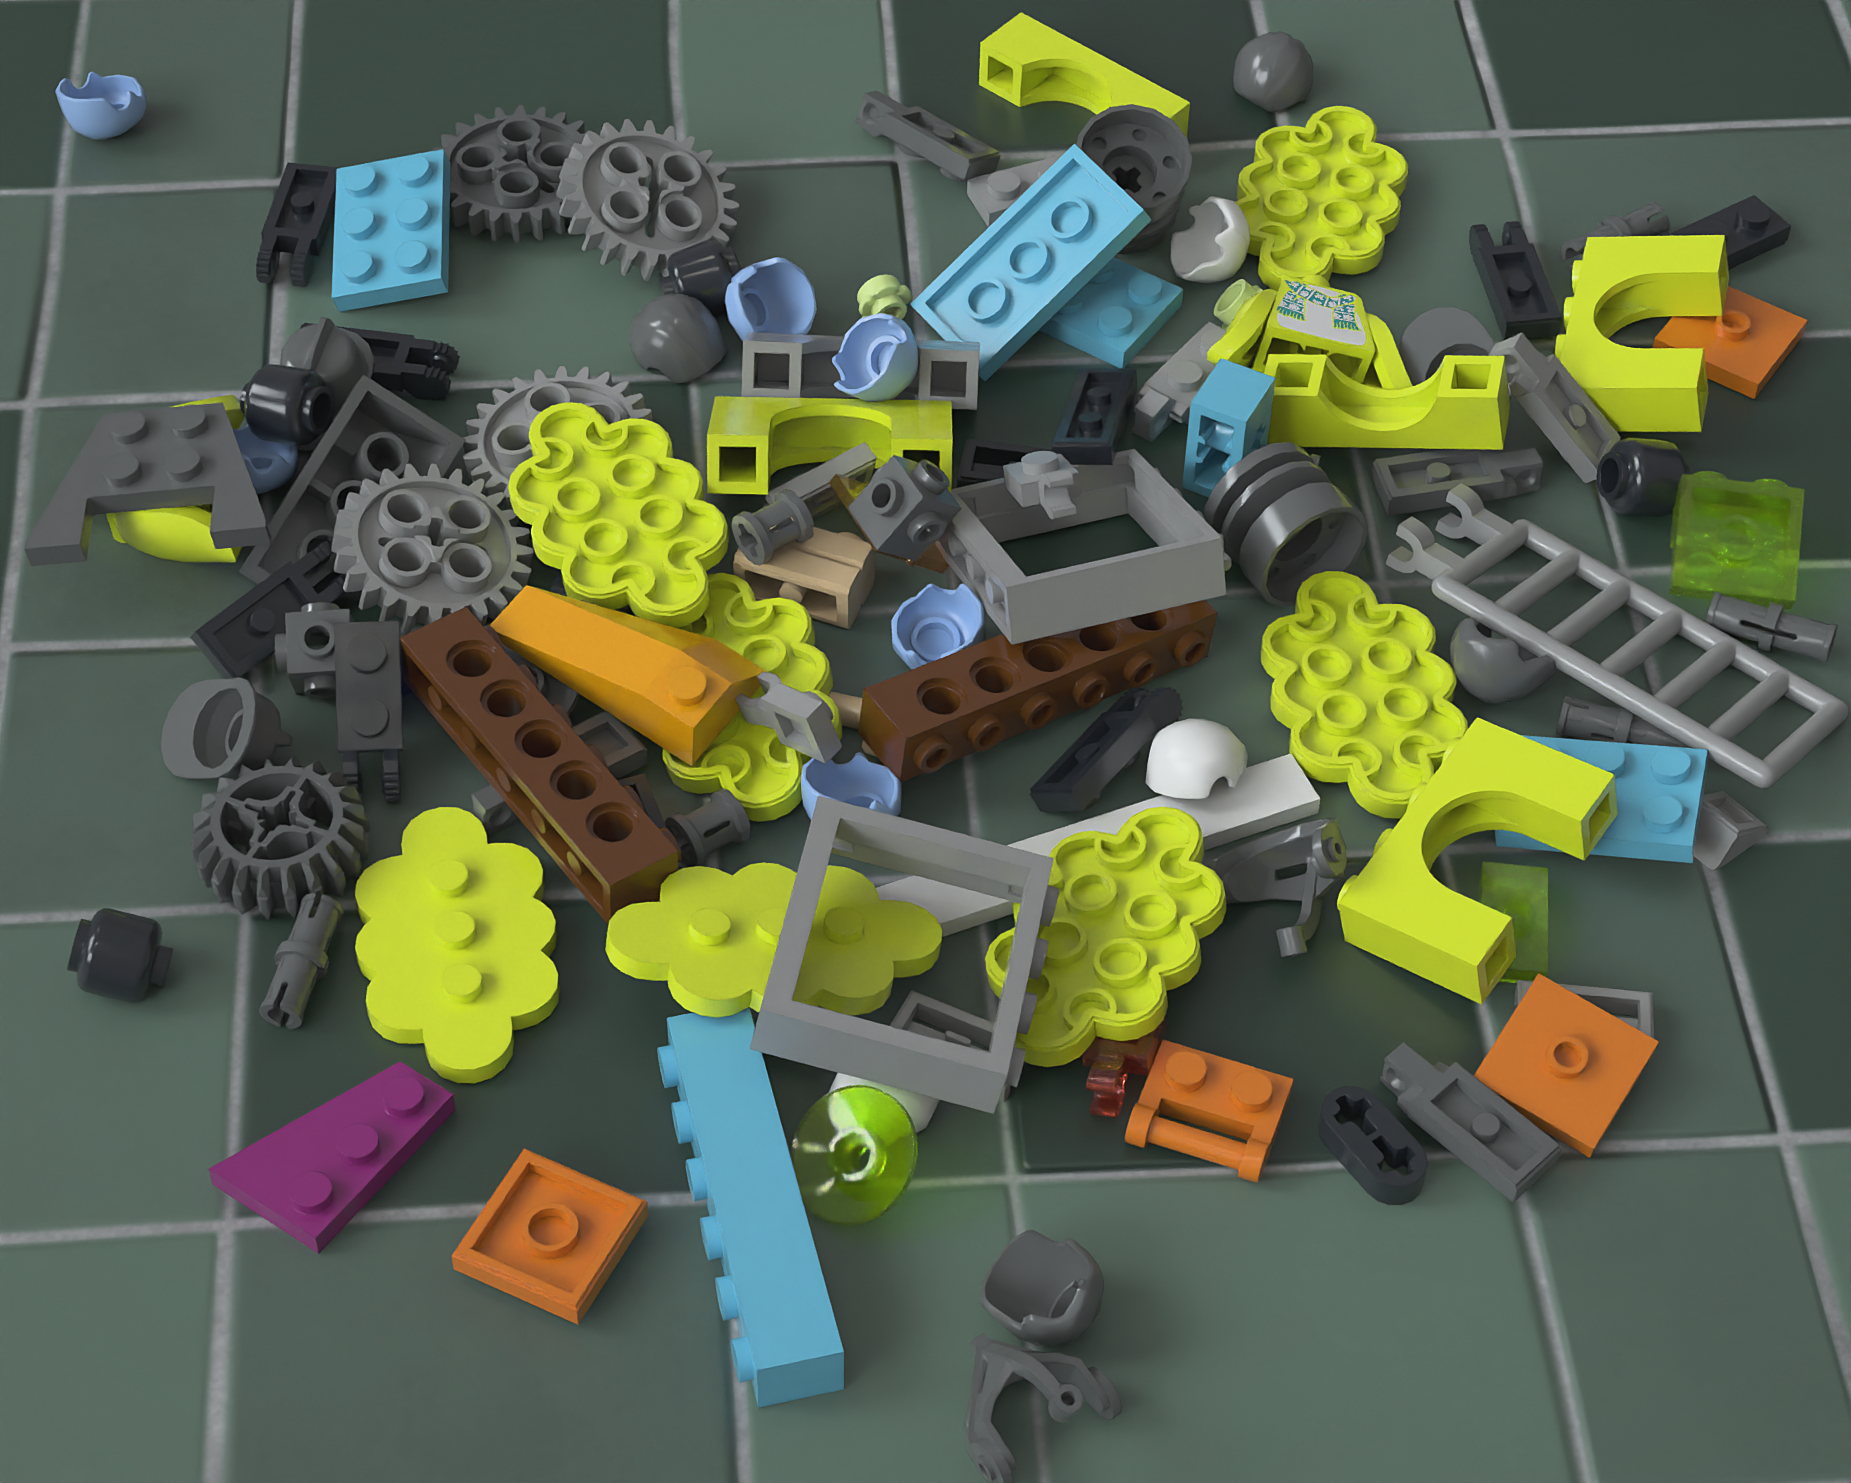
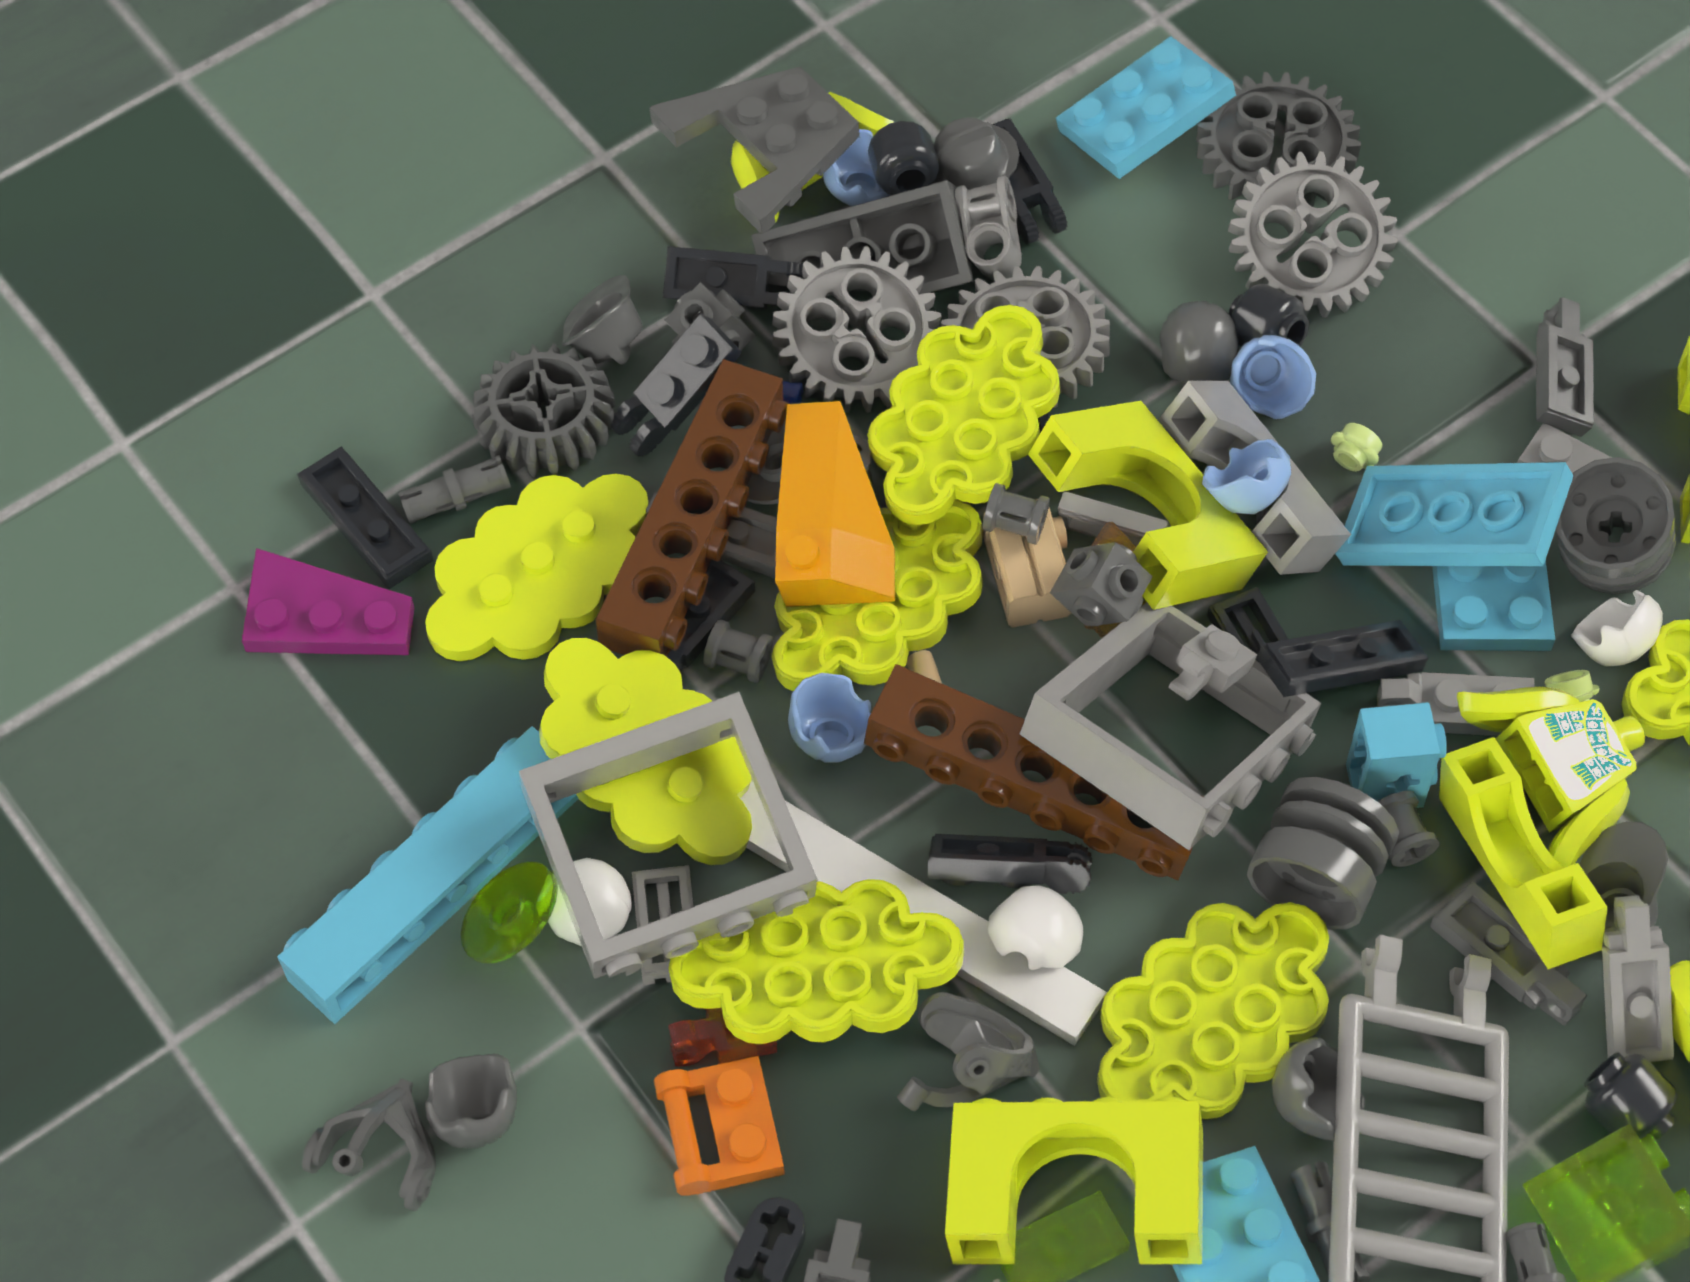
camera: 60 degrees right, 10 degrees up
black head [67,908,173,1003] -> none
black hinge [256,162,341,287] -> none
orange plate [451,1148,649,1325] -> none
light grey plate [735,672,842,764] -> none
light blue hair [891,583,985,669] -> none
none -> black tile [297,446,434,589]
none -> light grey piece [955,175,1022,281]

